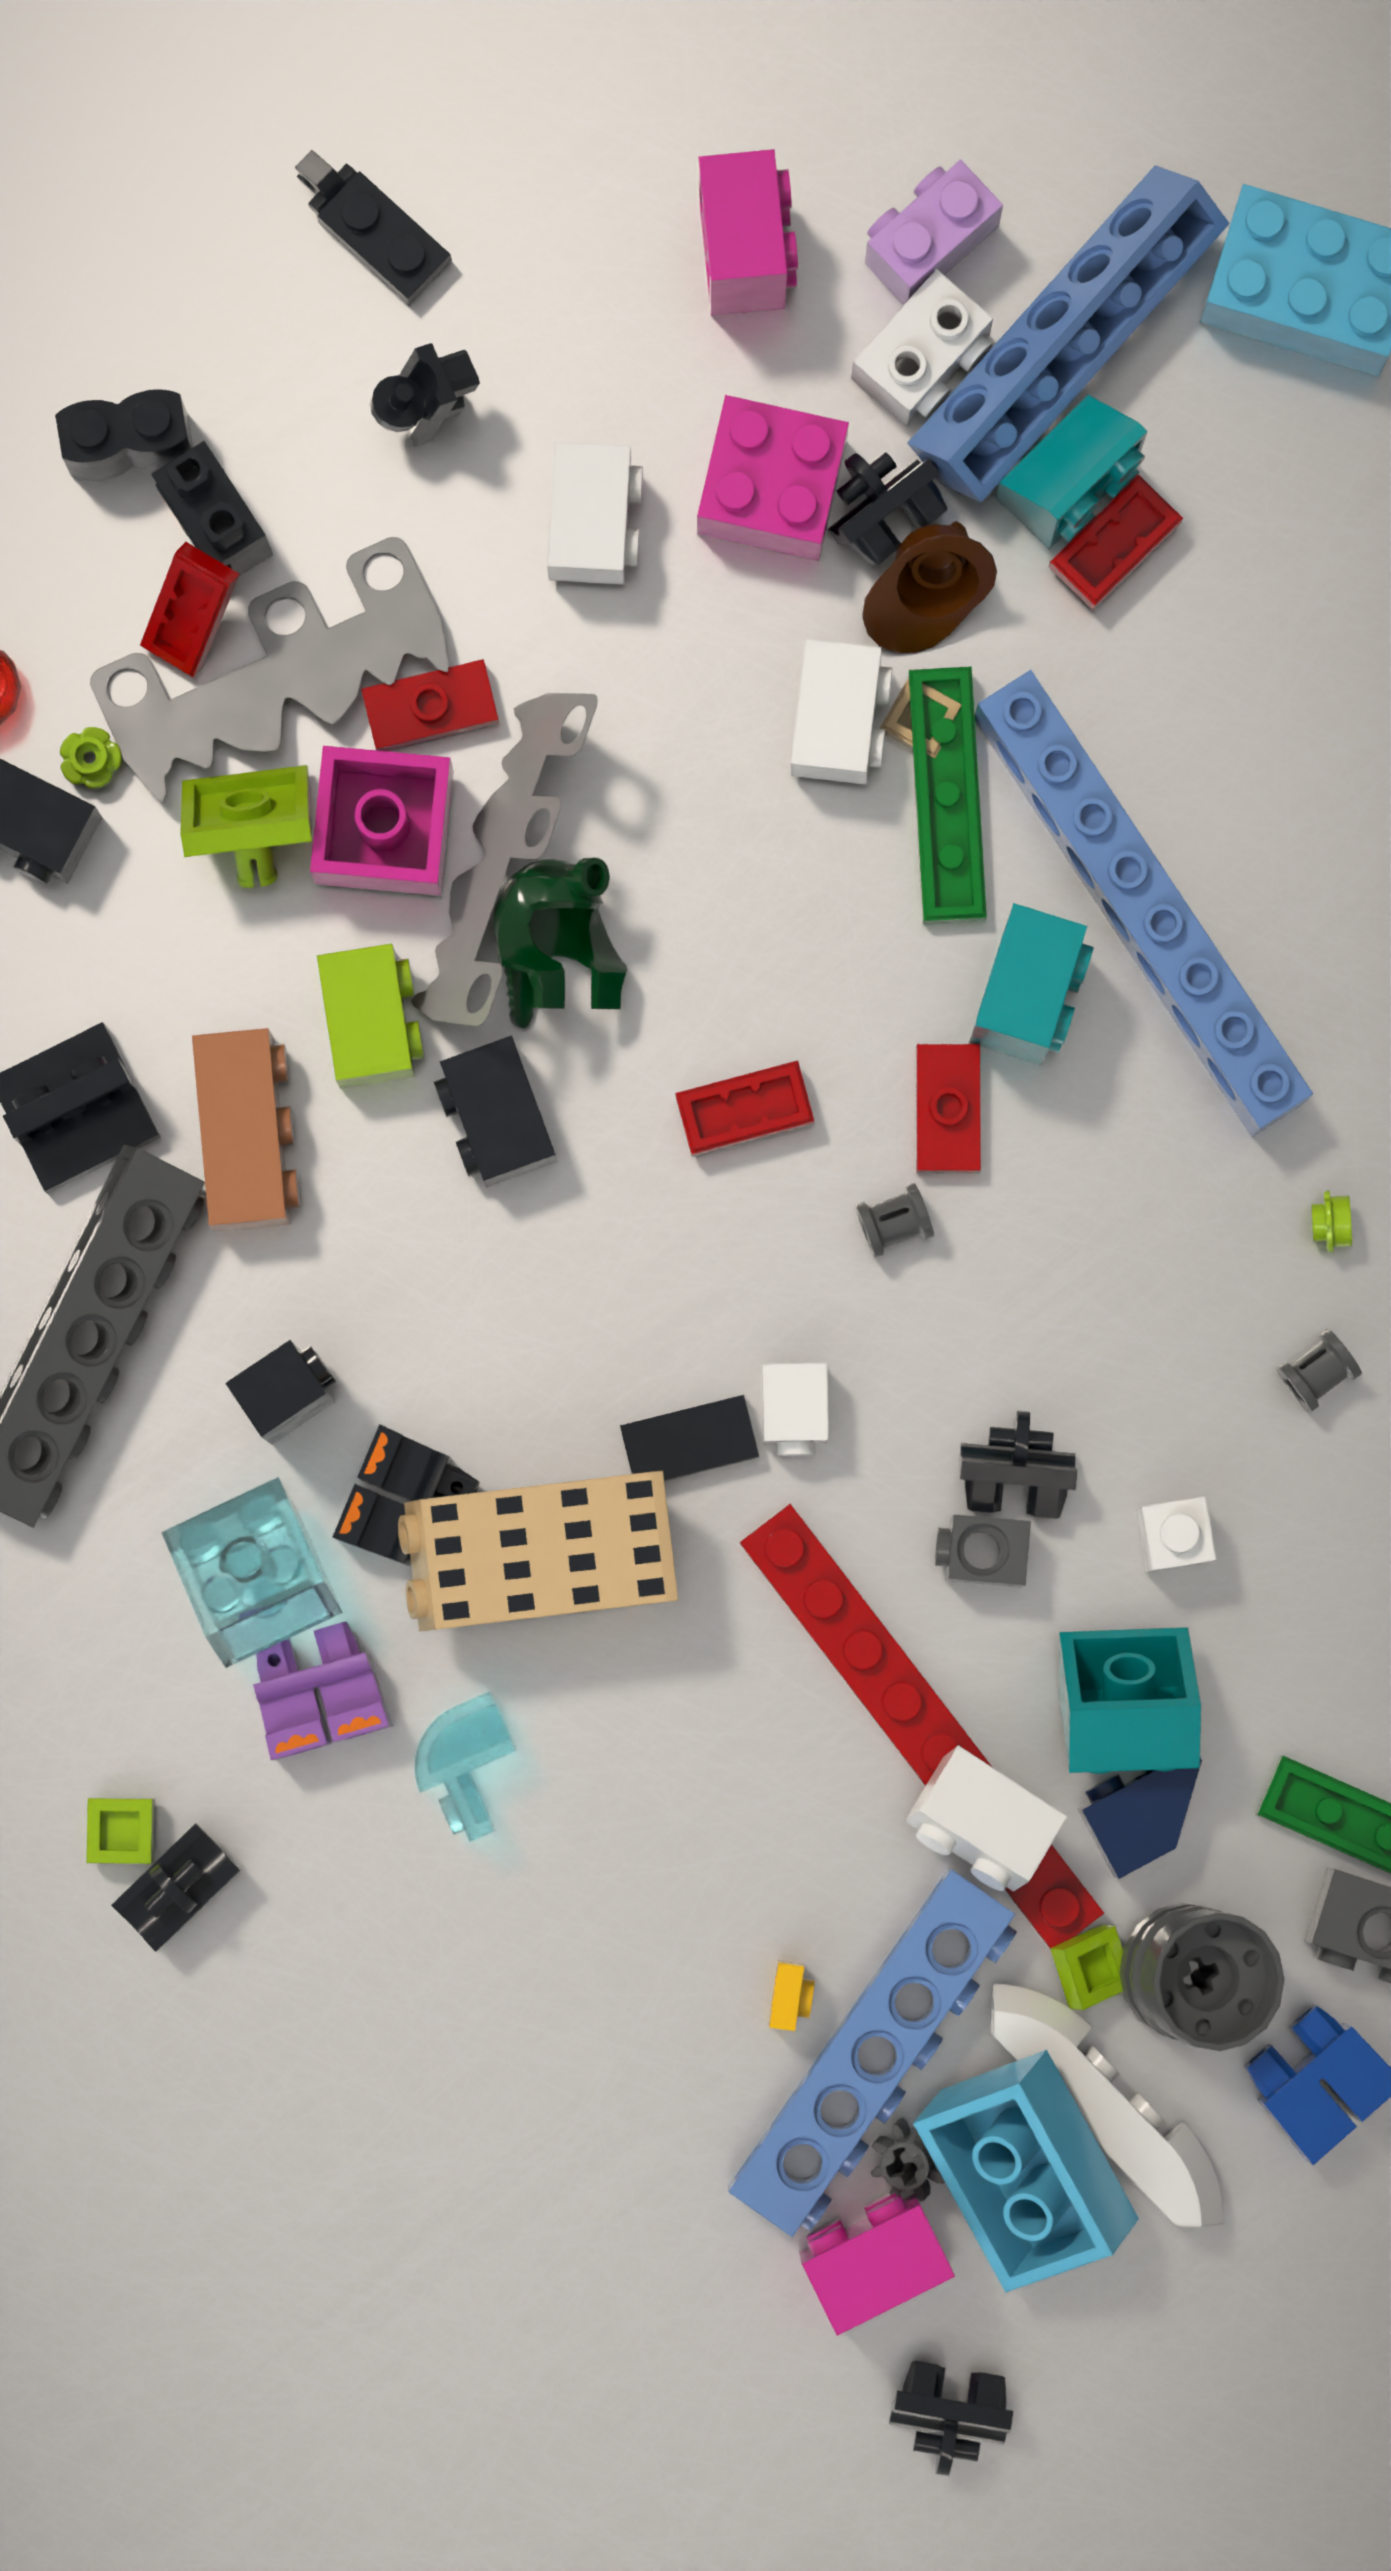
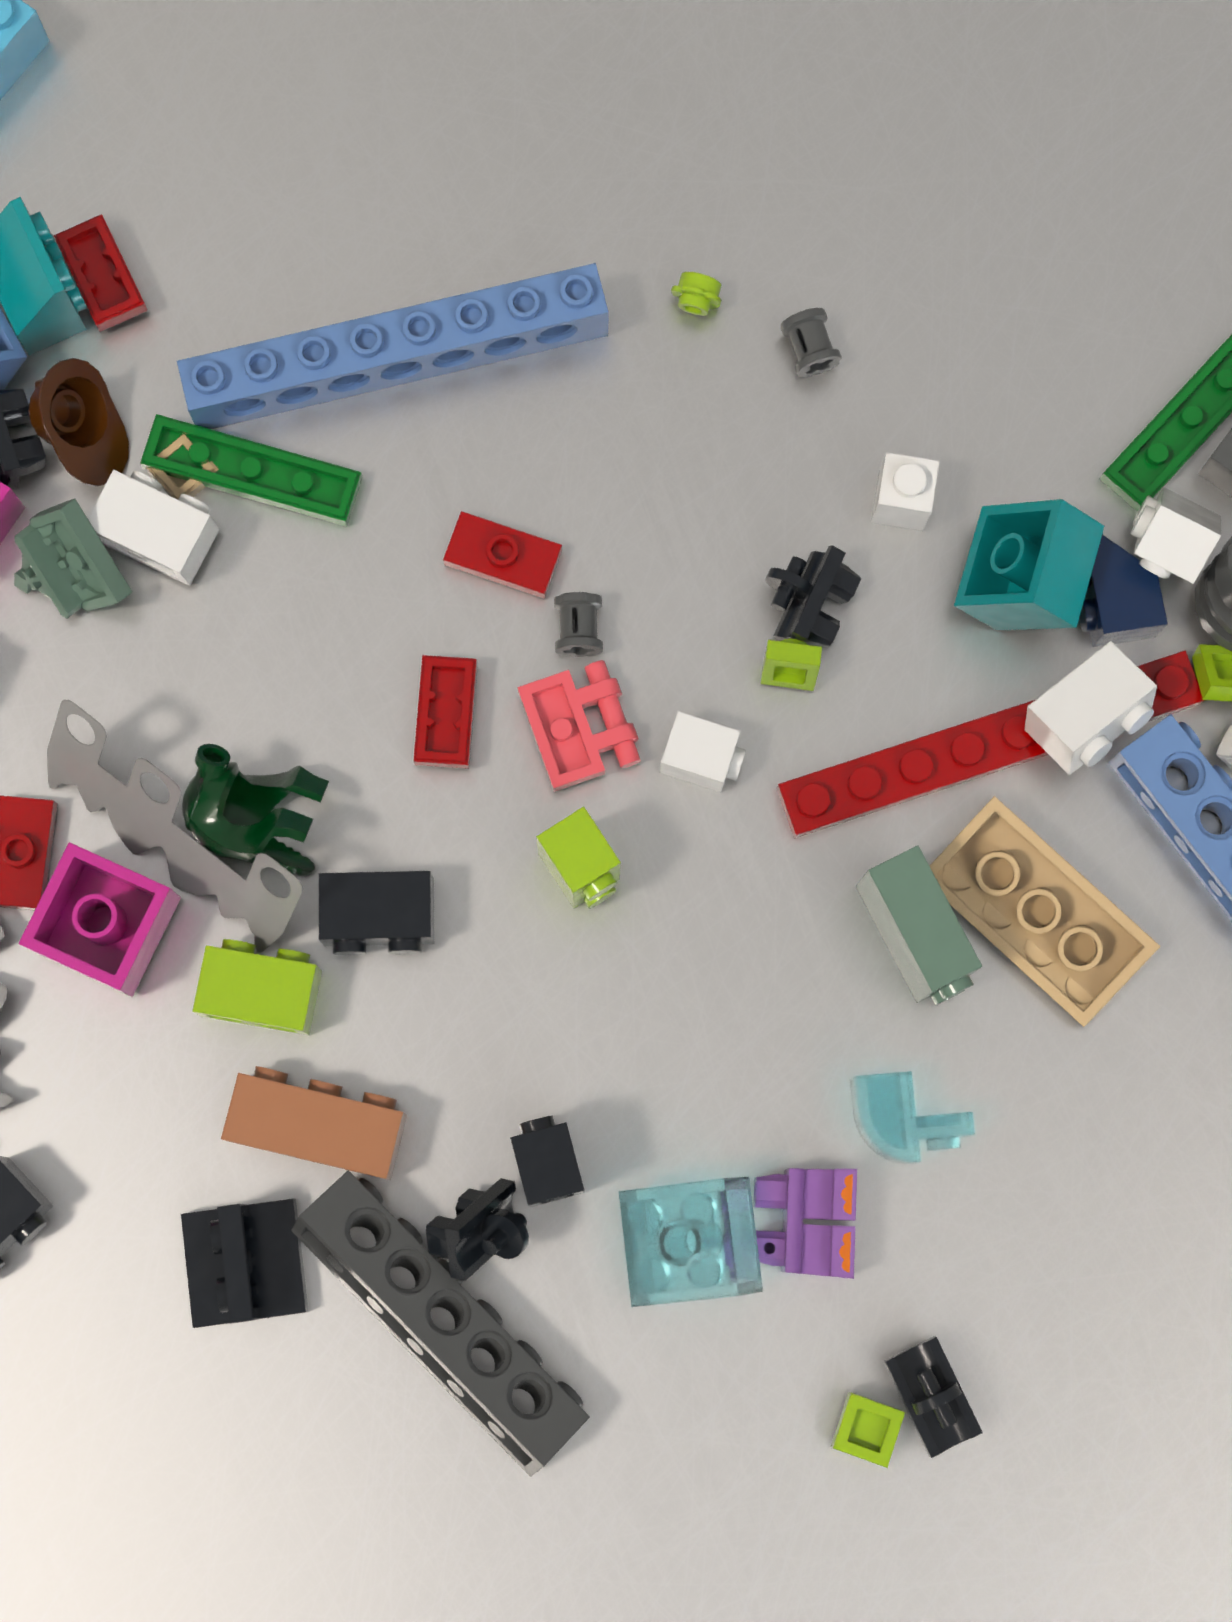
camera: 75 degrees left, 5 degrees down
lime tile [180,765,312,888] -> none
black hips [332,1424,480,1566] -> none
tan slope [398,1471,678,1631] -> none
black tile [620,1395,759,1481] -> none
yellow plate [769,1960,815,2031] -> none
dark grey brick [935,1514,1031,1588] -> none
teal brick [969,903,1094,1065] -> none
none -> sand green slope [14,498,133,619]
none -> black hips [426,1178,529,1281]
none -> coral plate [517,660,641,792]
none -> lime brick [536,806,621,909]
none -> lime plate [760,639,822,691]
none -> sand green brick [856,845,983,1006]
none -> tan slope [930,796,1161,1027]
none -> white brick [1130,487,1221,584]

